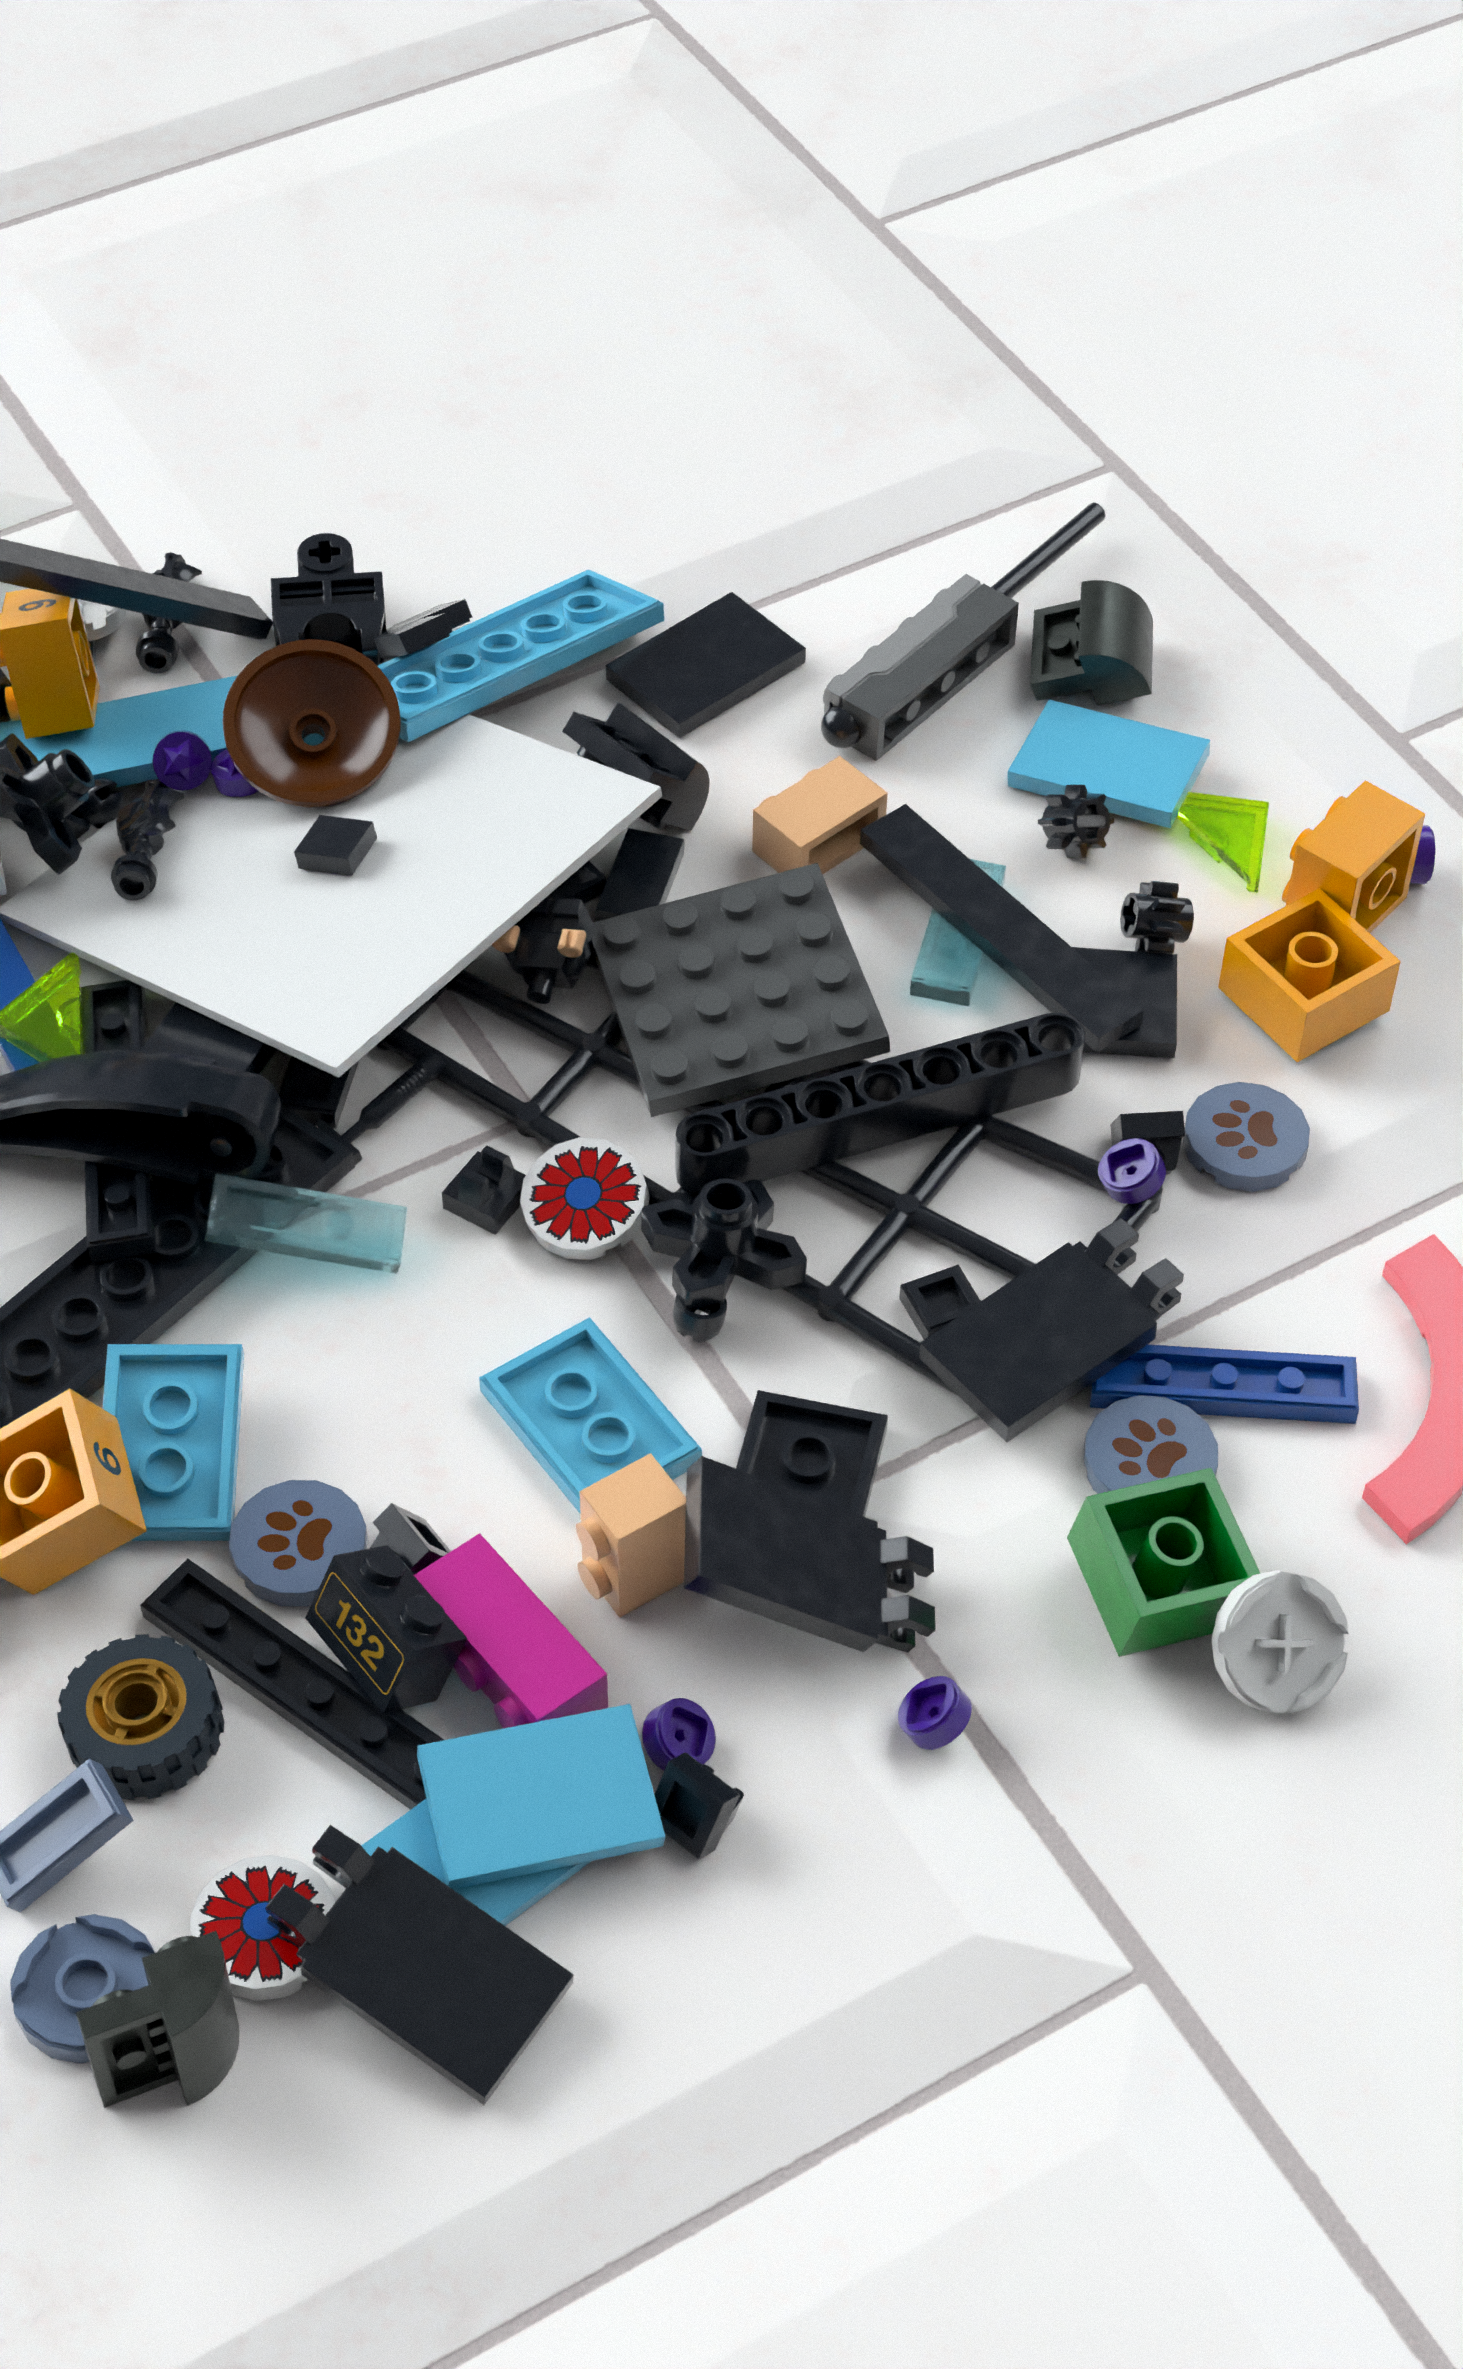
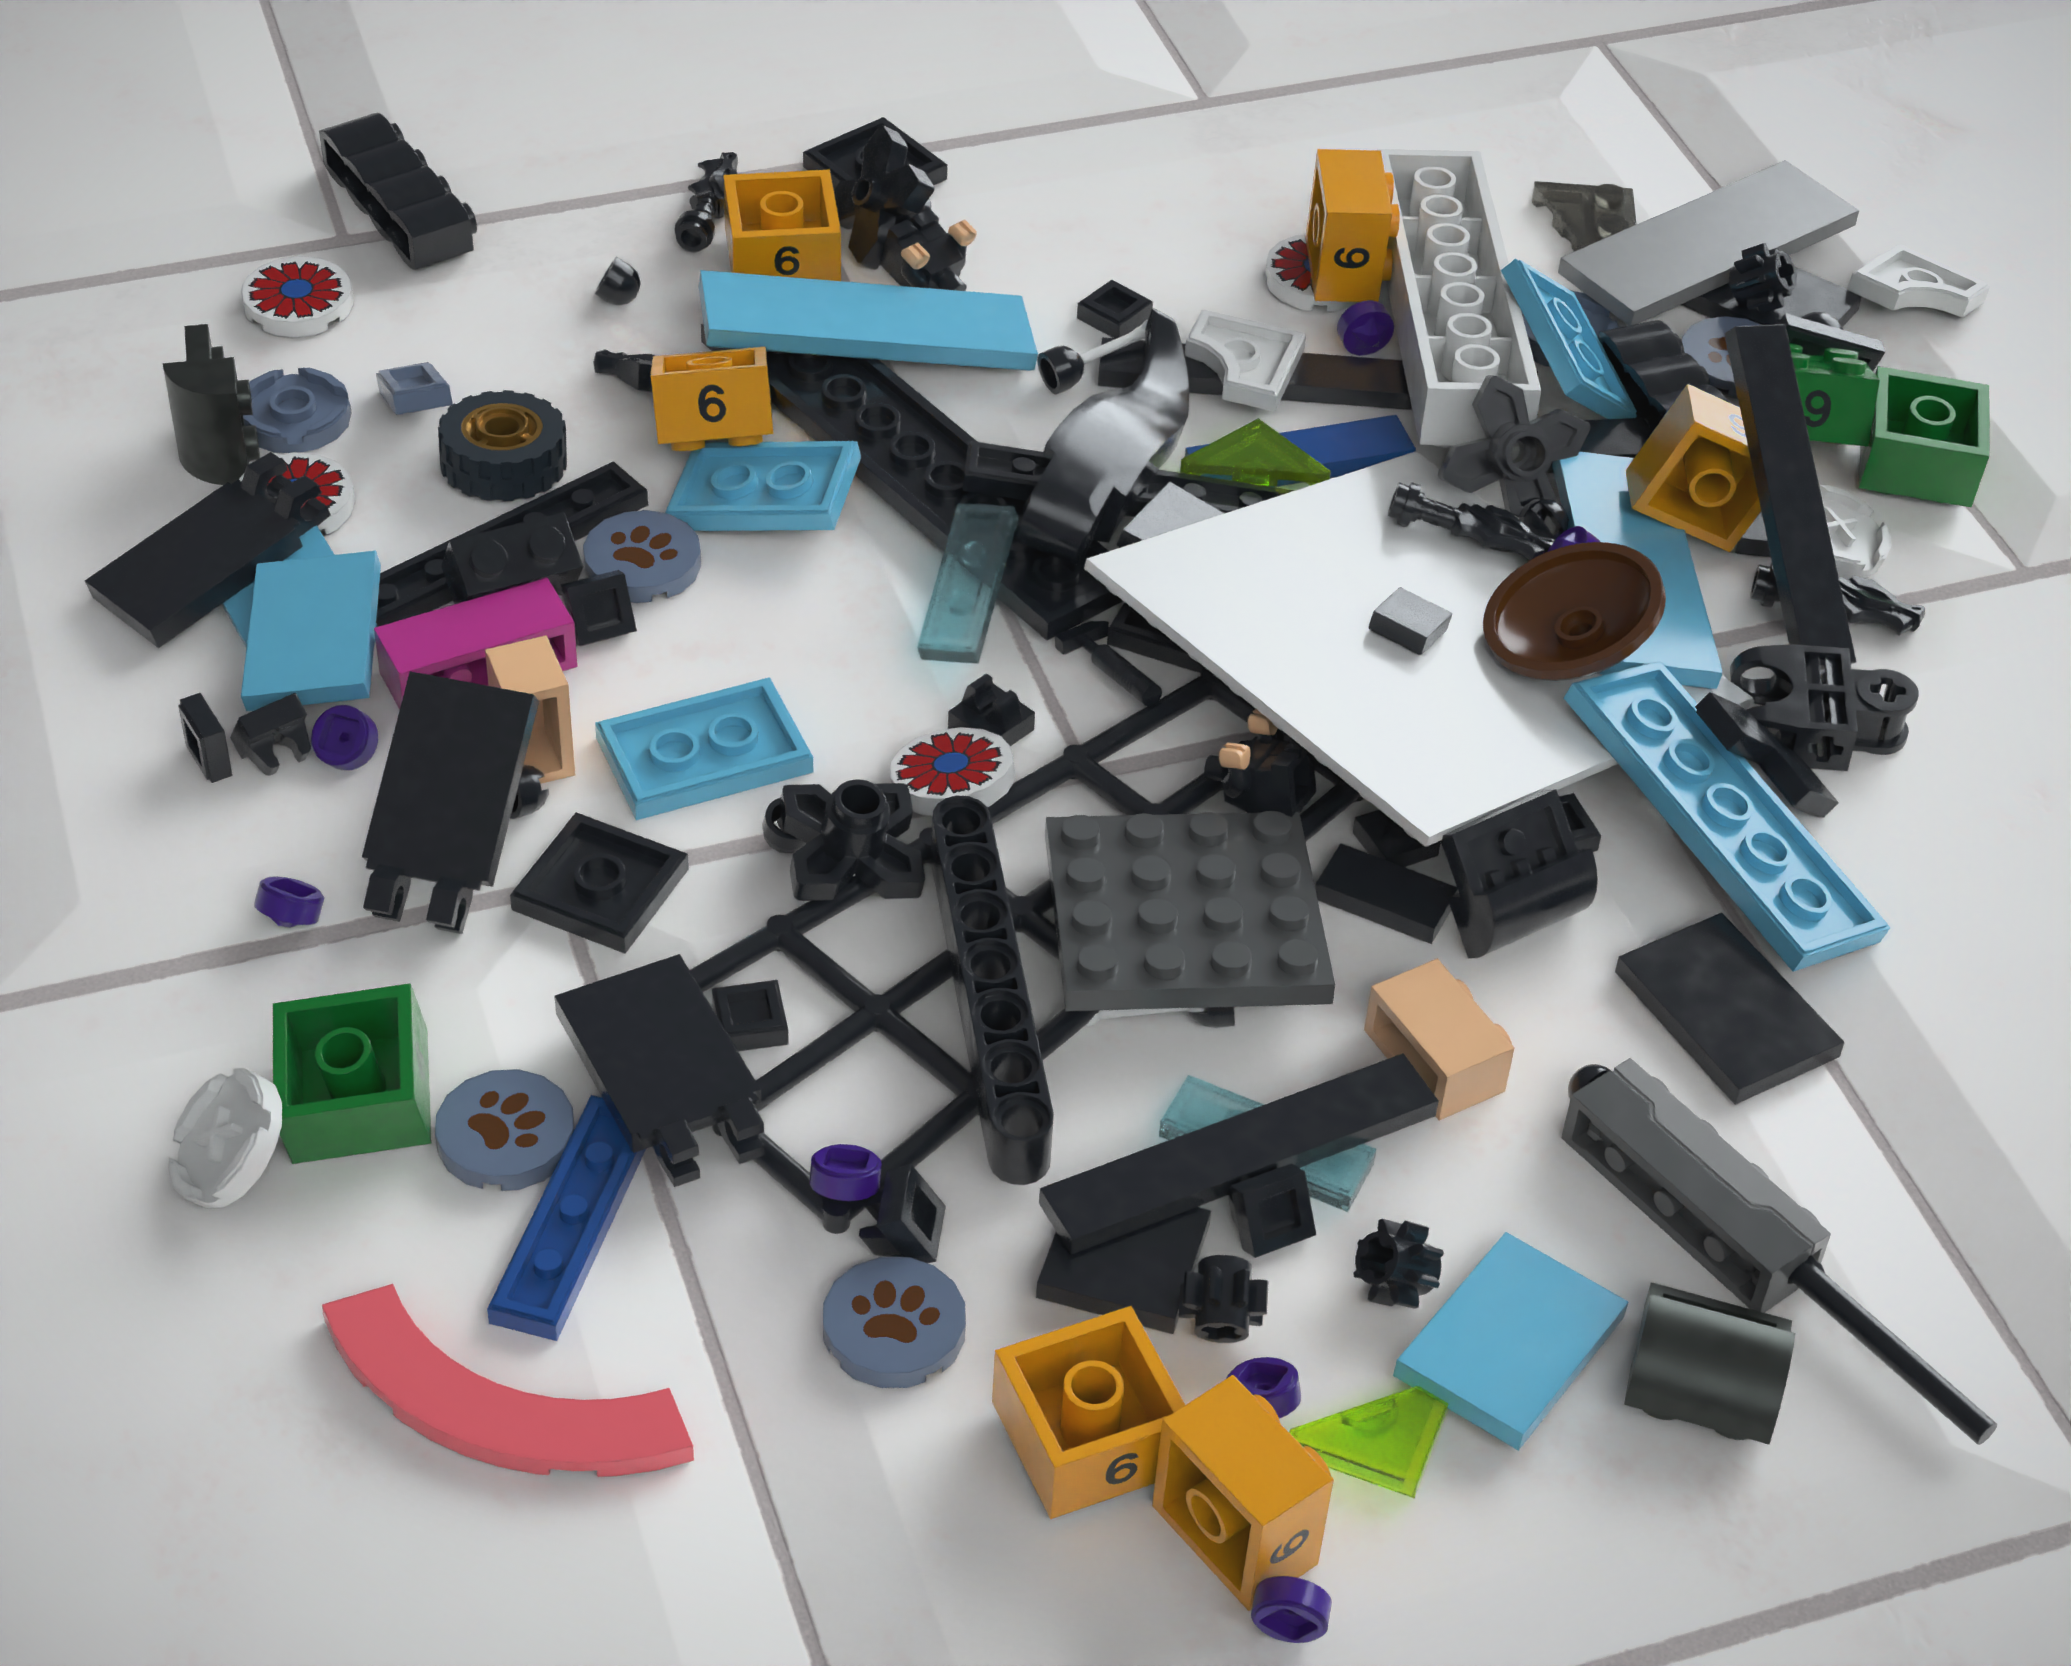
camera: 100 degrees right, 5 degrees down
none -> black tile [178,693,233,783]
none -> dark purple tile [1226,1357,1301,1418]
none -> black tile [1228,1163,1316,1258]

